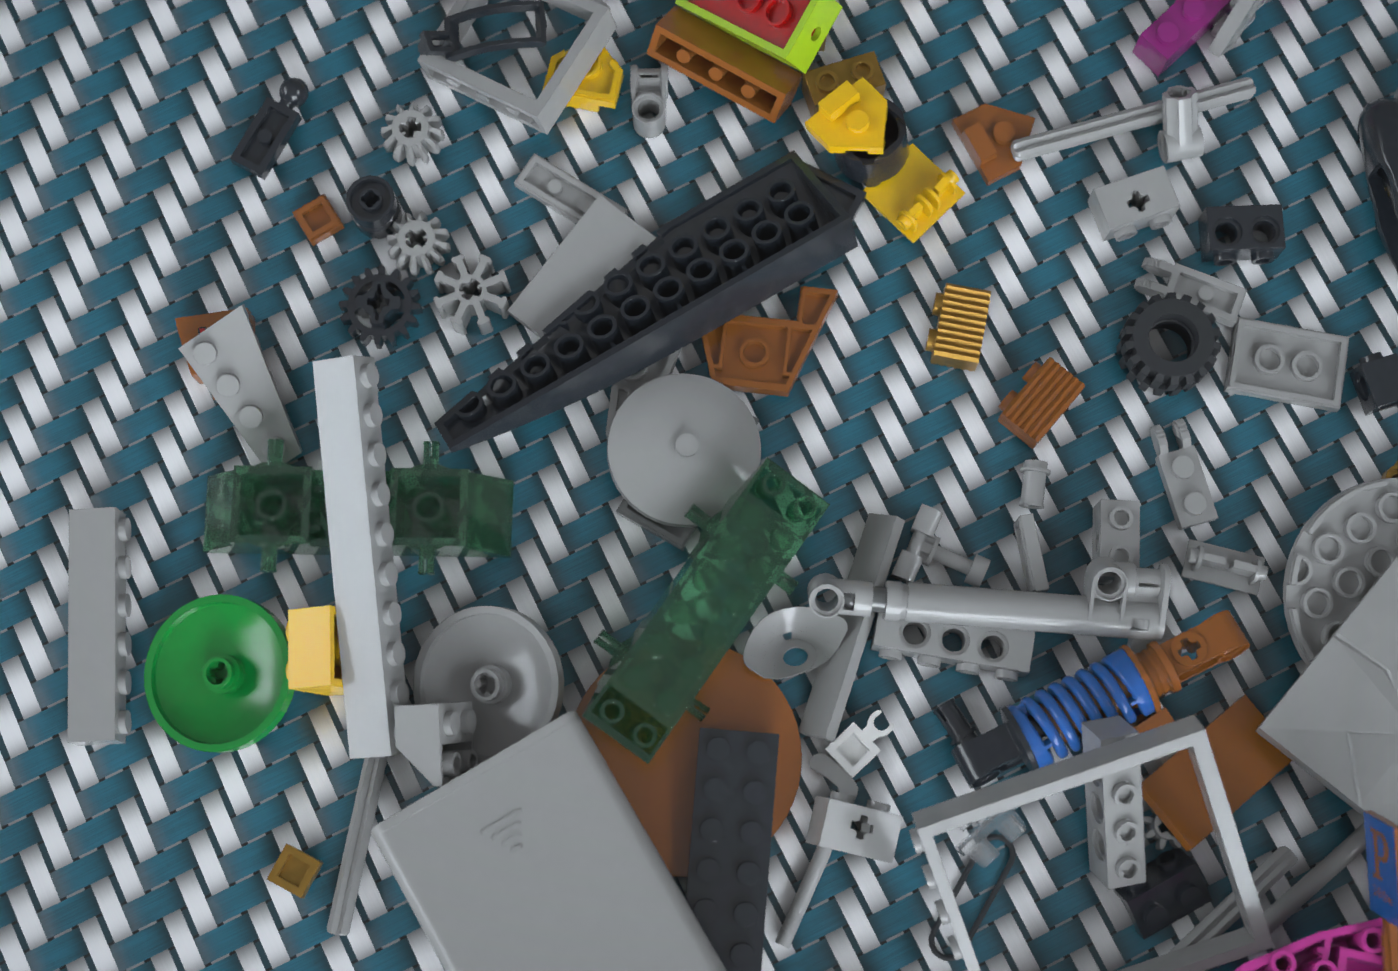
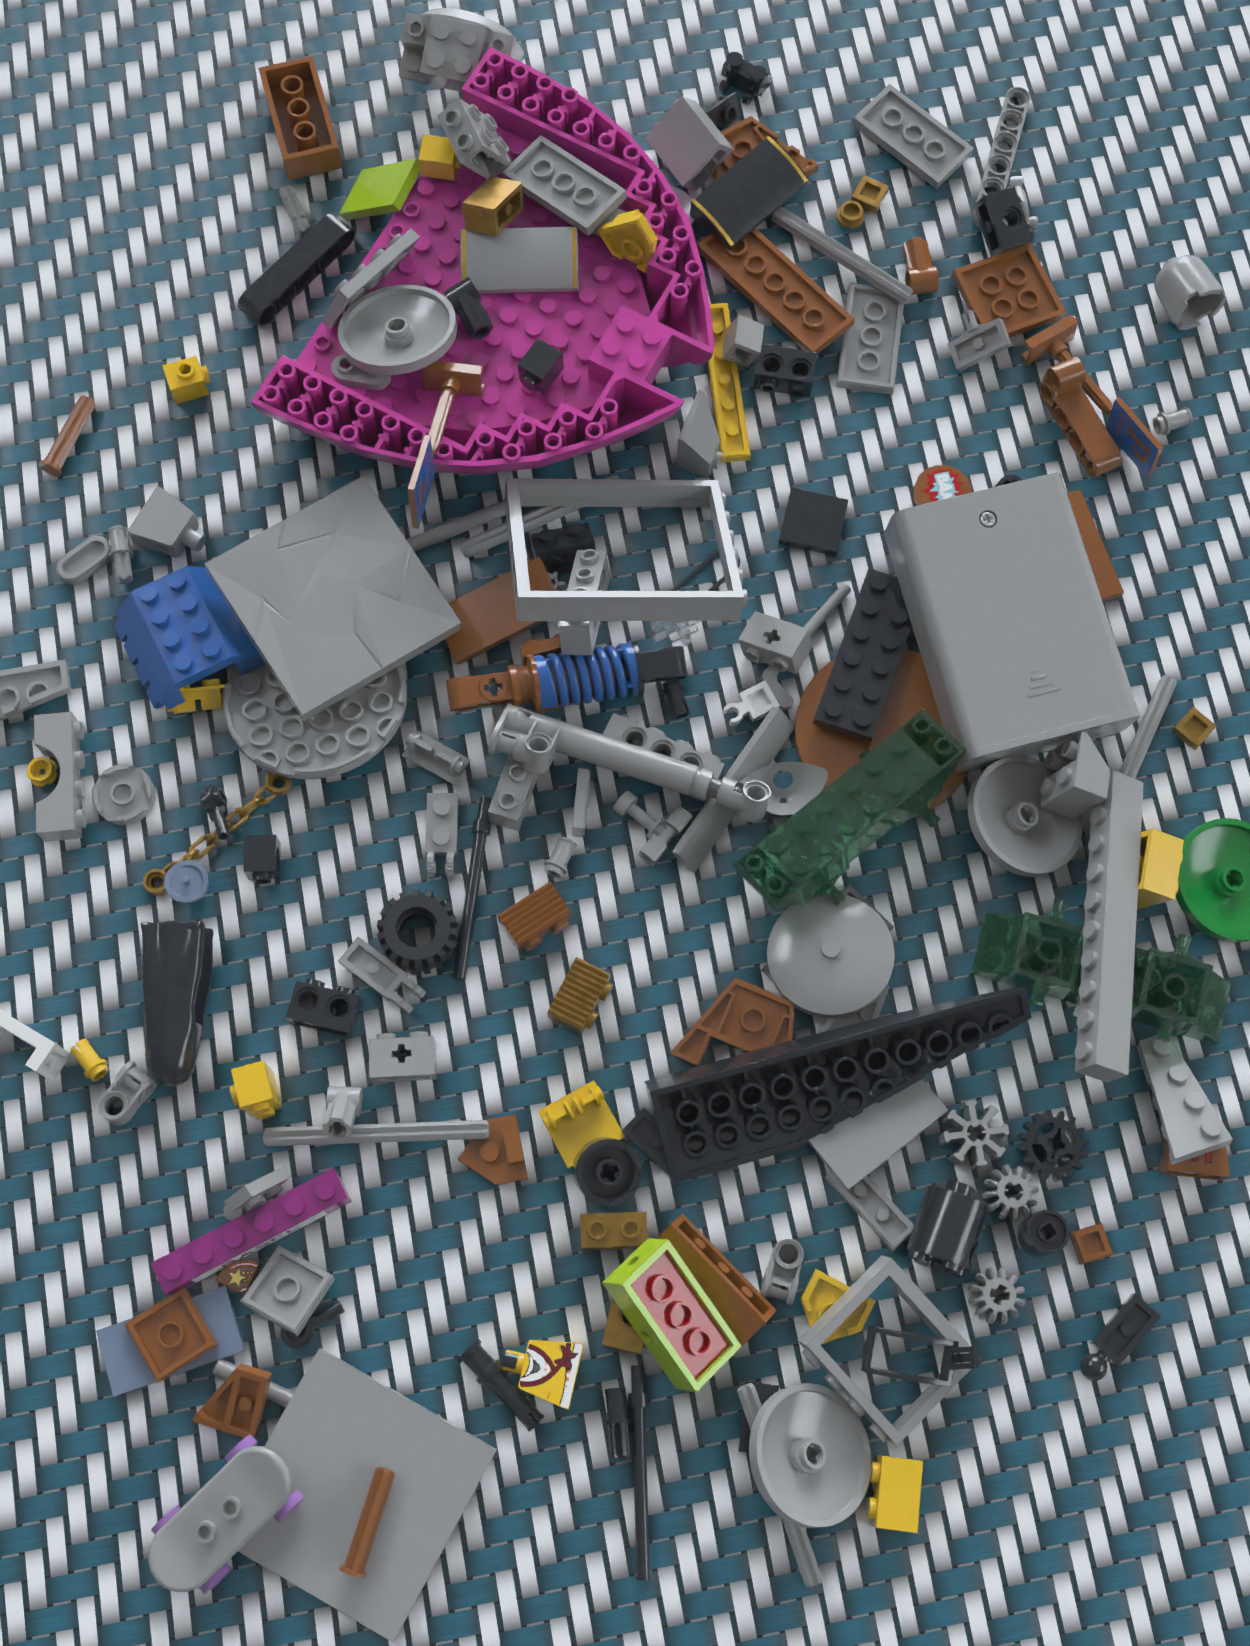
camera: 170 degrees left, 5 degrees down
yellow plate [805,77,888,155] -> none
light grey tile [1223,317,1350,412] -> none
none -> yellow brick [230,1060,282,1120]
none -> black bar [453,796,492,980]
none -> black cylinder [907,1180,989,1278]

